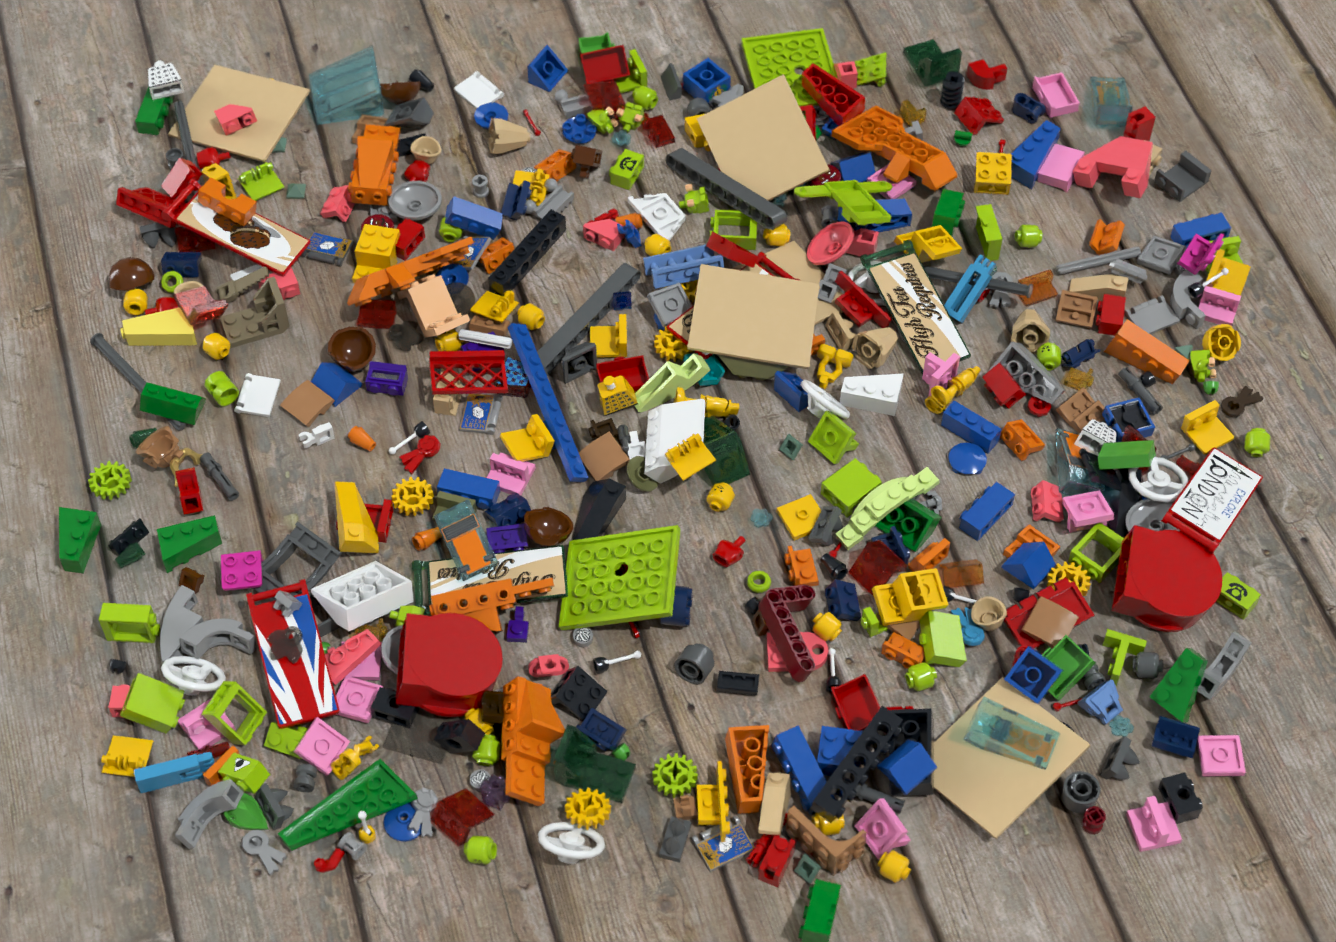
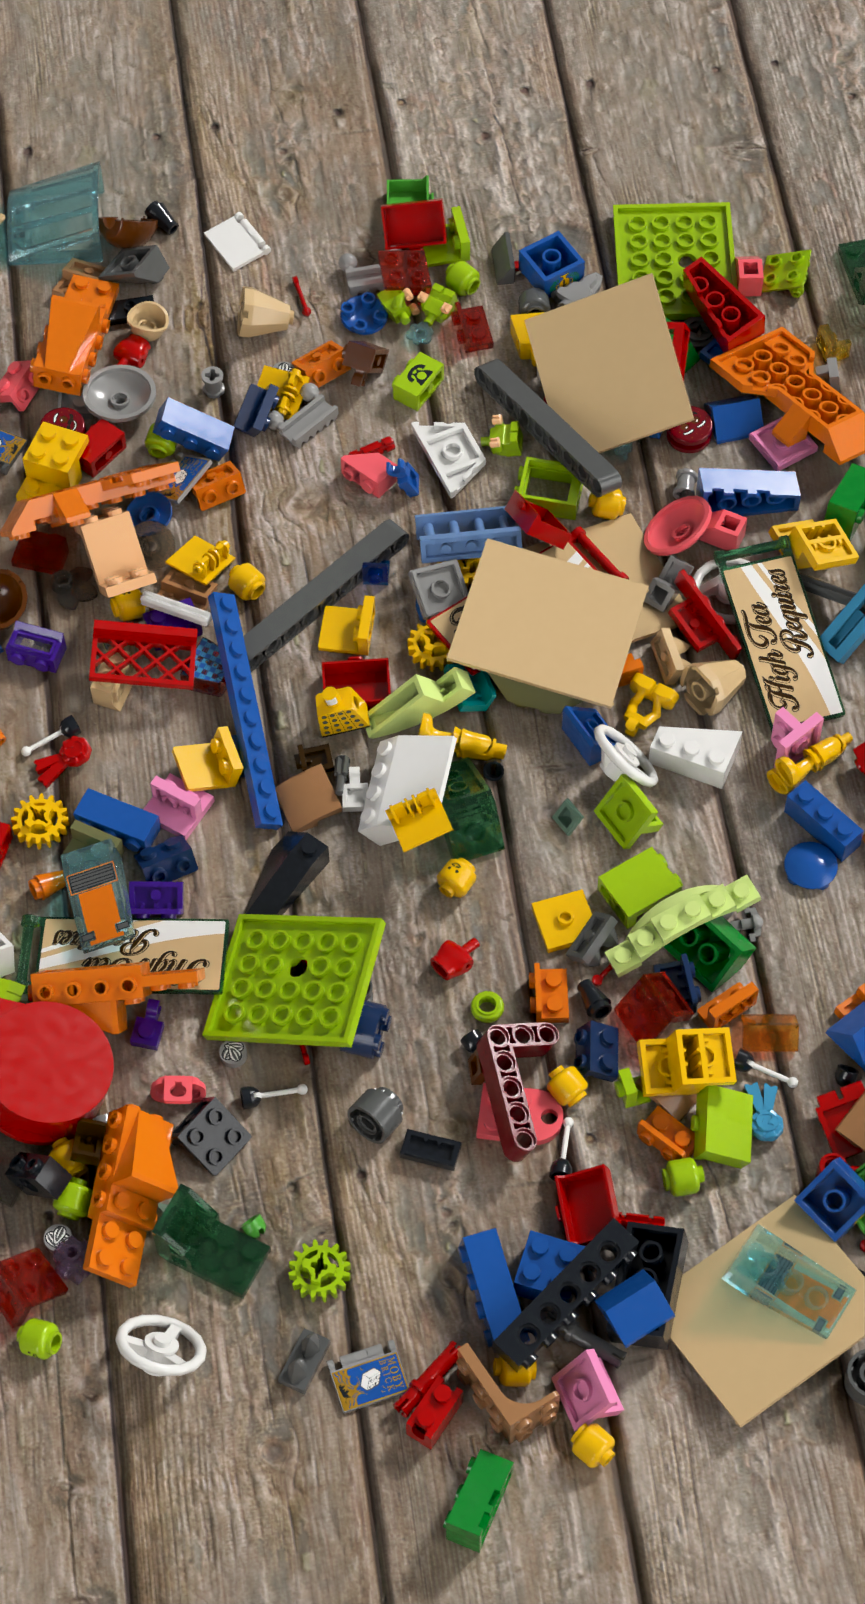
camera: 10 degrees right, 5 degrees up
piece [459,394,503,435] -> none
blue dish [474,103,508,129] -> none
black brick [488,209,566,296] -> none
reddish brown cylinder [524,506,573,547] -> none
blue slope [527,44,568,92] -> none
dark grey slope [562,342,597,384] -> none
yellow gear [565,788,611,830] -> none
dark blue bracket [576,708,627,751] -> none
orange cone [616,212,642,230] -> none
olive dish [627,456,659,492] -> none
yellow head [644,234,671,256] -> none
medium nougat tile [673,795,698,820] -> none
yellow bracket [696,761,730,842] -> none
orange wedge [725,725,769,814] -> none
clear light blue plant [750,509,773,528] -> none
tan slope [758,773,791,835] -> none
lime piece [794,180,892,226] -> none
sand green slope [794,854,821,884] -> none
blue brick [959,481,1015,541] -> none
tan helmet [971,596,1007,631] -> none

